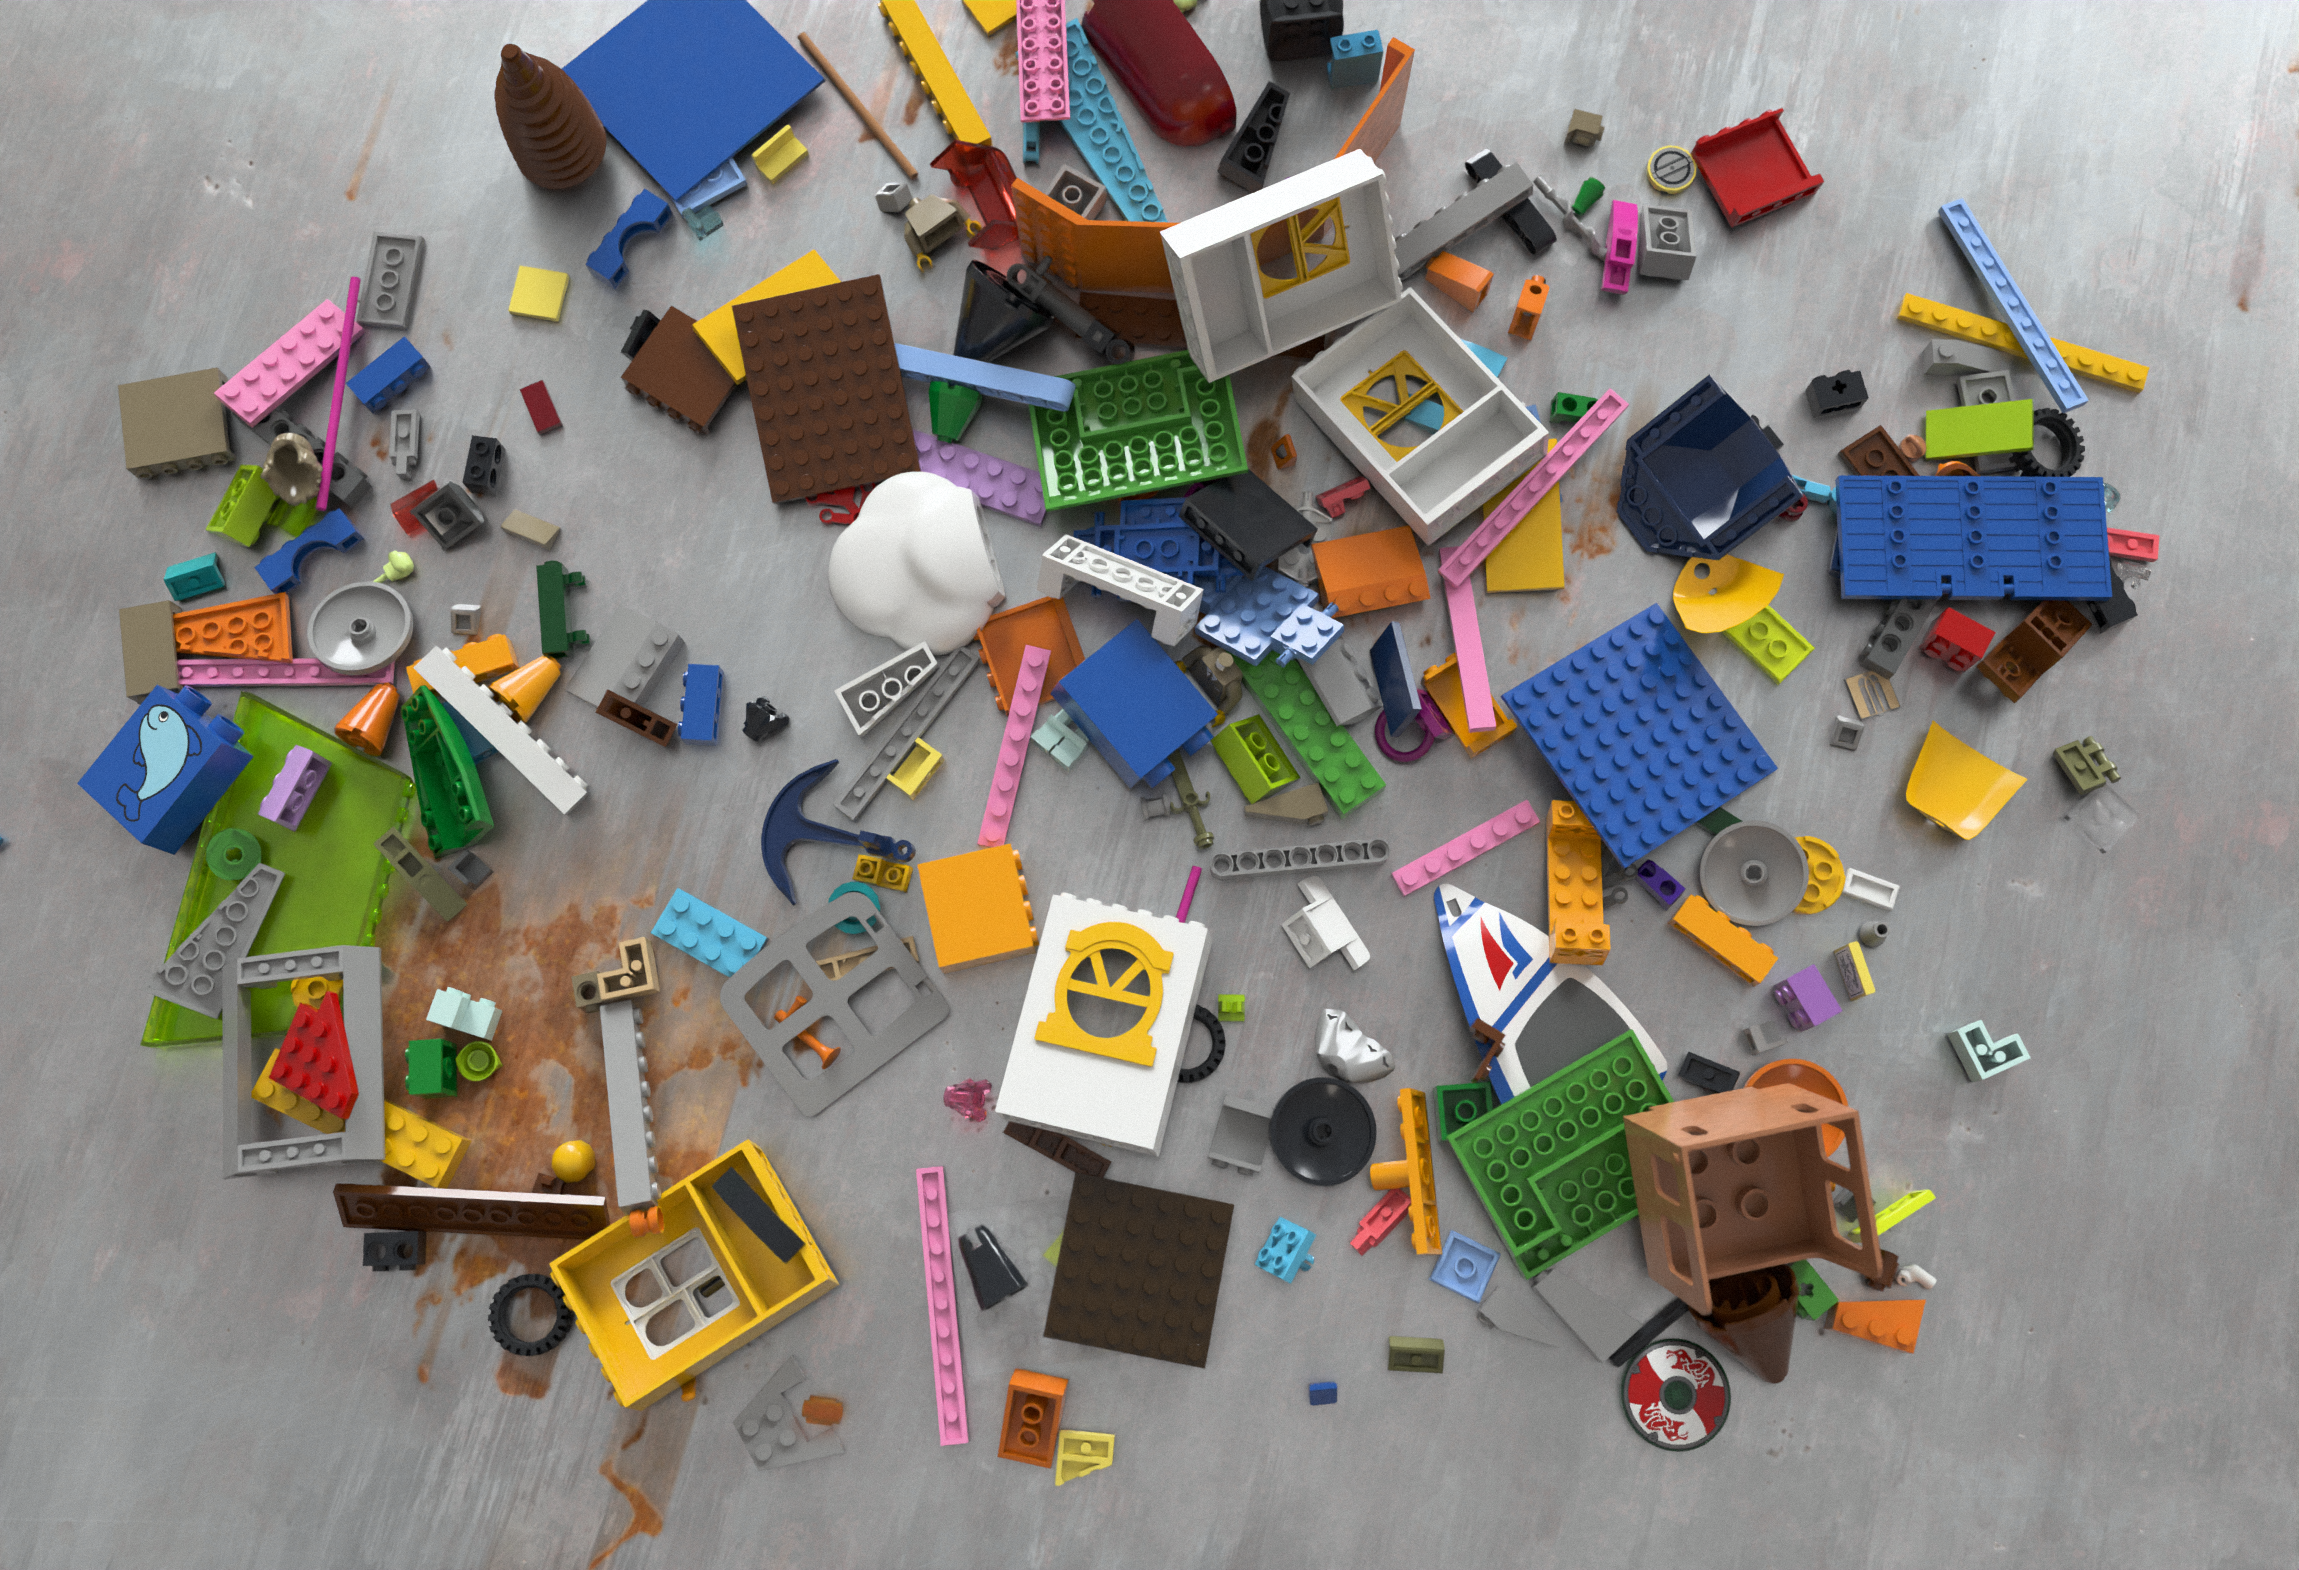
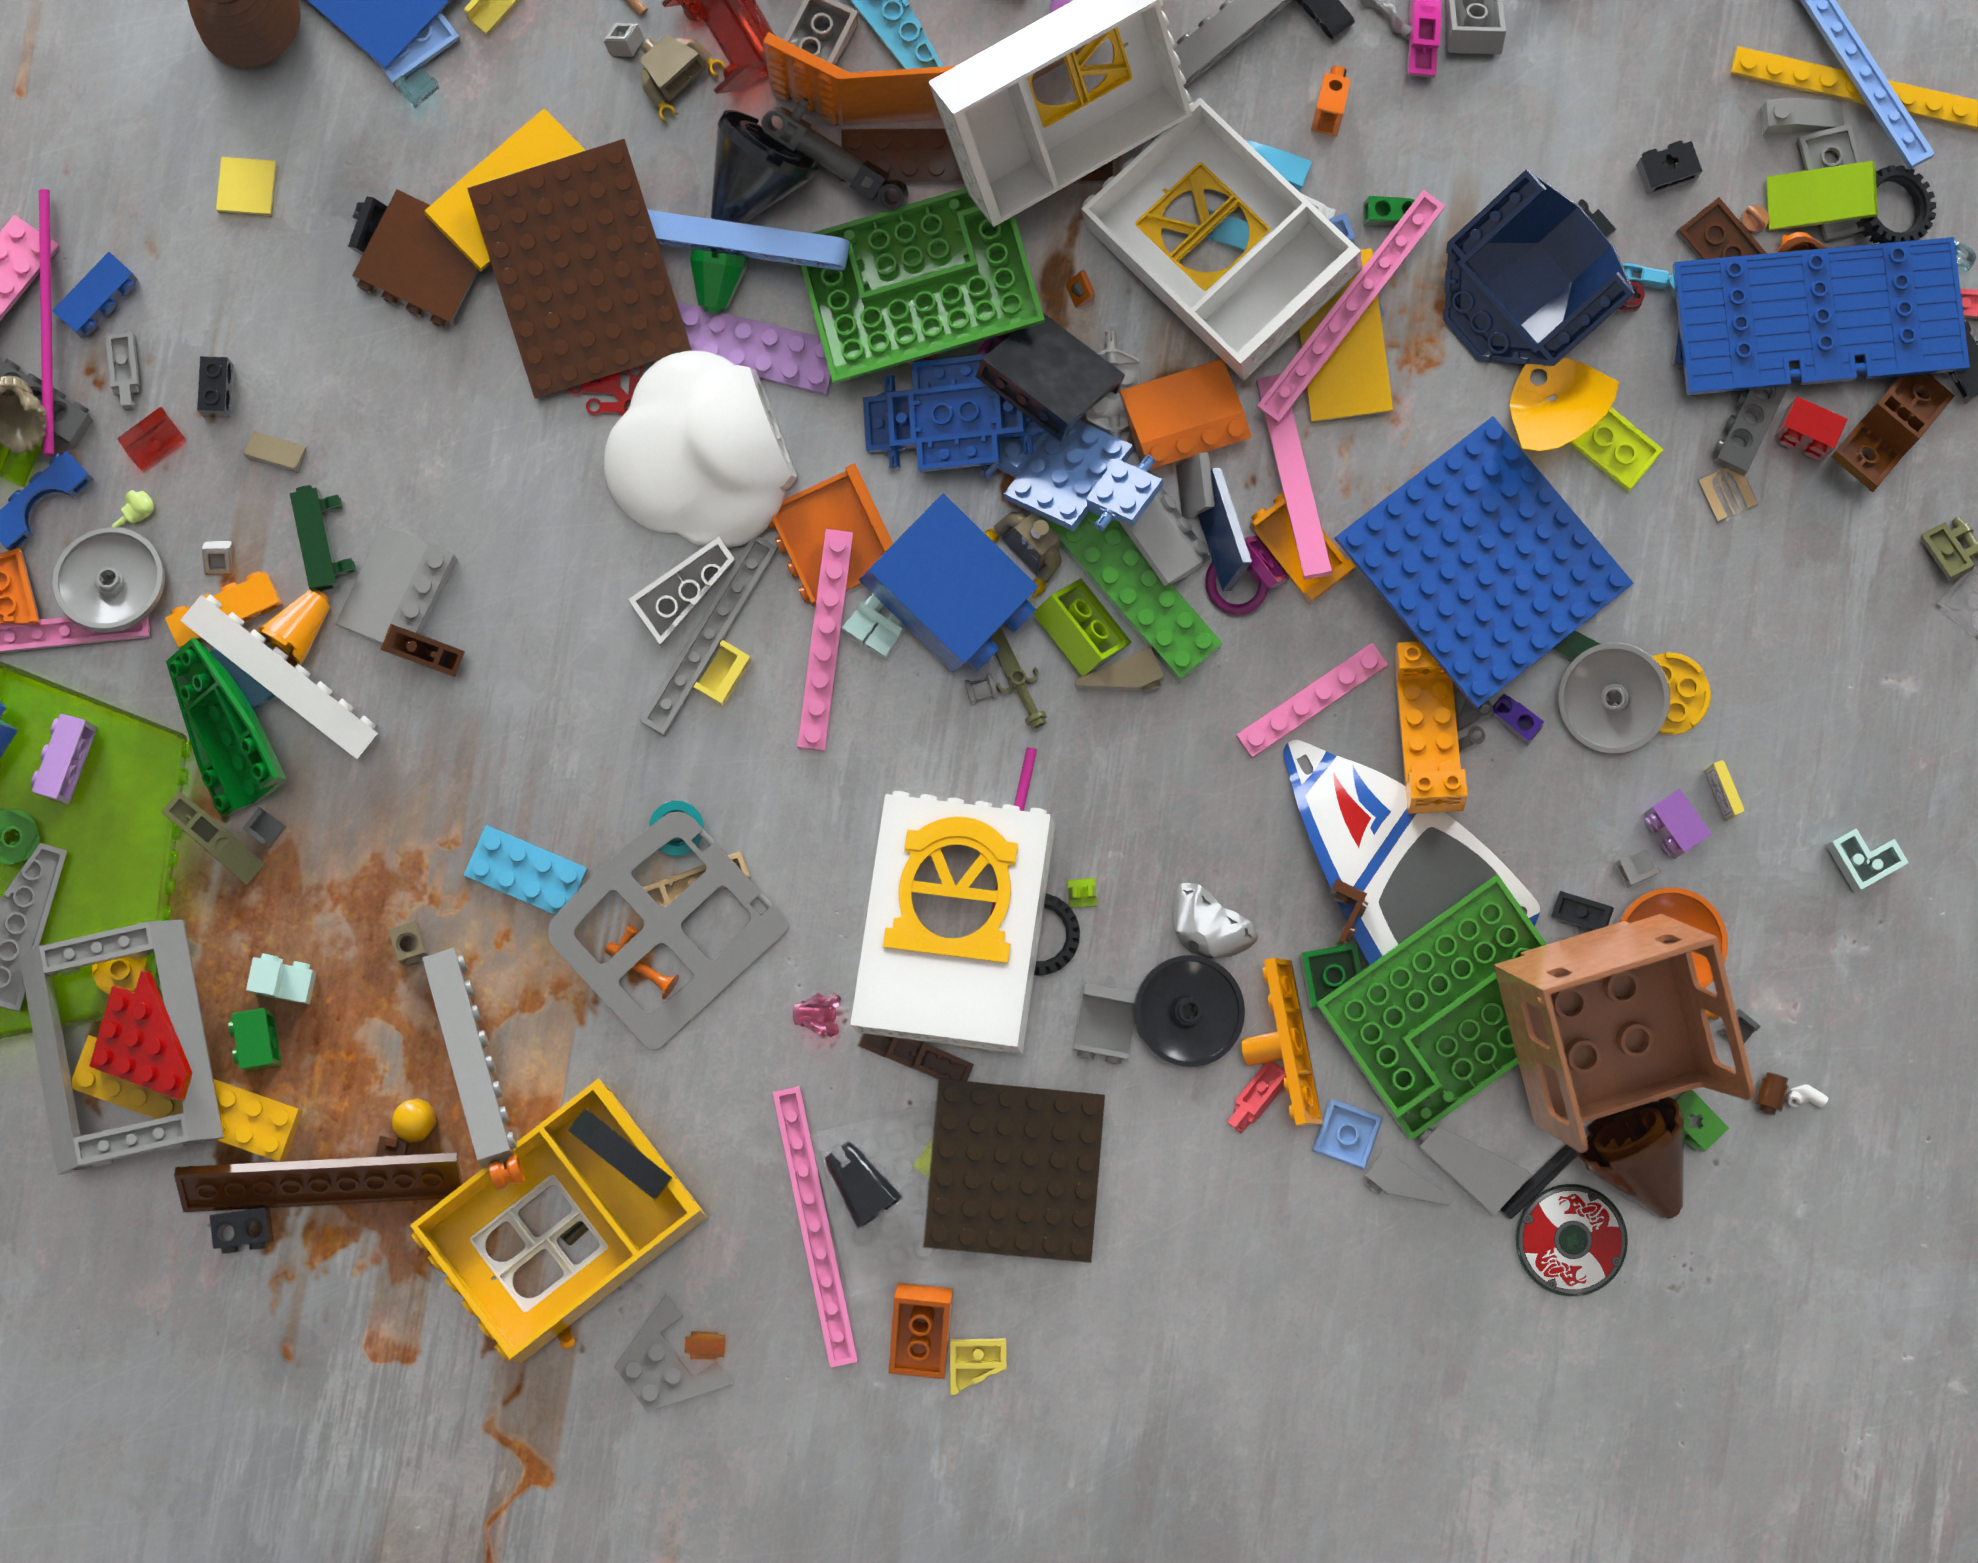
camera: 10 degrees left, 5 degrees up
orange cone [334,682,400,756] -> none
light grey tile [356,231,425,331] -> none
dark grey slope [410,481,484,551] -> none
lime hat [456,1041,503,1081] -> none
black tyre [488,1274,574,1356] -> none
dark red tile [519,380,563,435] -> none
blue arch [585,188,673,290] -> none
tan brick [597,937,660,1003] -> none
blue brick [678,664,724,746] -> none
black rock [742,696,789,742] -> none
dark blue piece [761,759,916,905] -> none
yellow slope [852,854,913,893] -> none
light orange brick [917,843,1039,974] -> none
white plate [1037,534,1204,647] -> none
light grey beam [1210,839,1391,881] -> none
medium azure plate [1254,1217,1316,1284] -> none
white plate [1281,876,1370,971] -> none
blue slope [1308,1382,1337,1406] -> none
coral hinge [1315,476,1370,518] -> none
olive slope [1388,1336,1445,1373] -> none
orange slope [1425,251,1494,313] -> none
light orange brick [1668,894,1778,986] -> none
orange wedge [1824,1299,1926,1354] -> none
light grey slope [1830,715,1864,750] -> none
white tile [1841,868,1900,912] -> none
neon yellow tile [1847,1189,1936,1243] -> none
light grey cone [1860,921,1890,947] -> none
yellow piece [1906,720,2027,840] -> none
none -> light grey tile [1176,453,1215,519]

